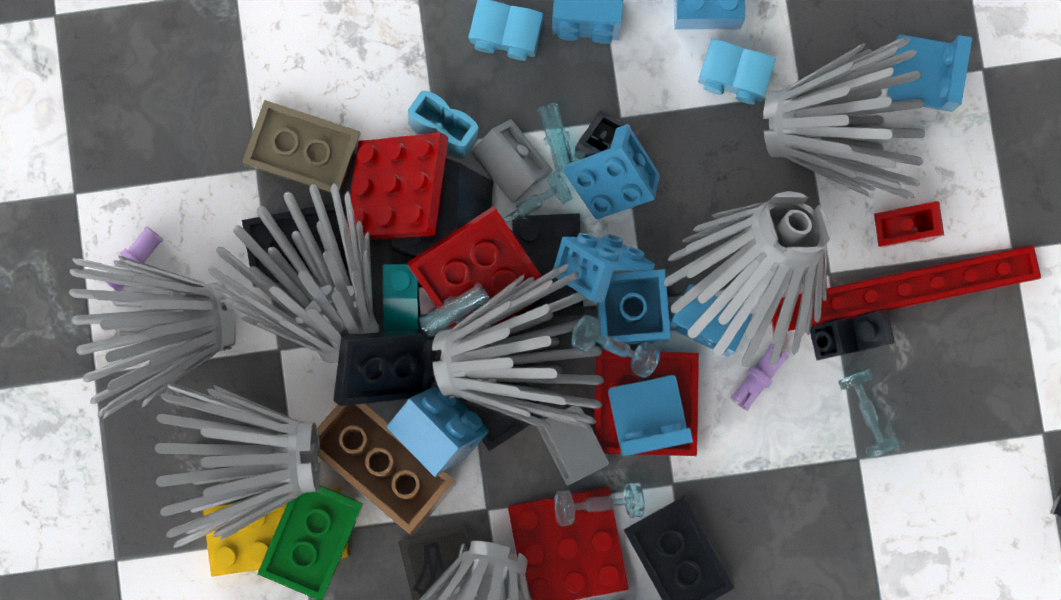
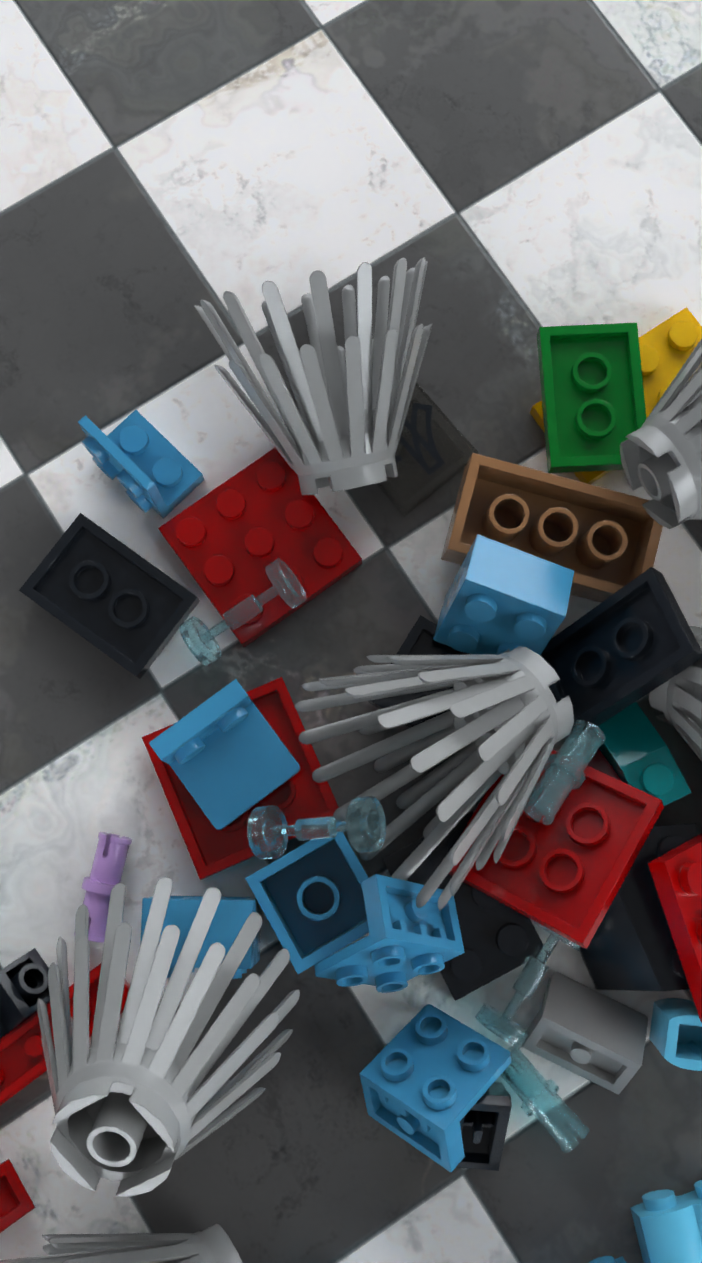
camera: 150 degrees right, 5 degrees down
light grey panel [537,405,609,486] -> none

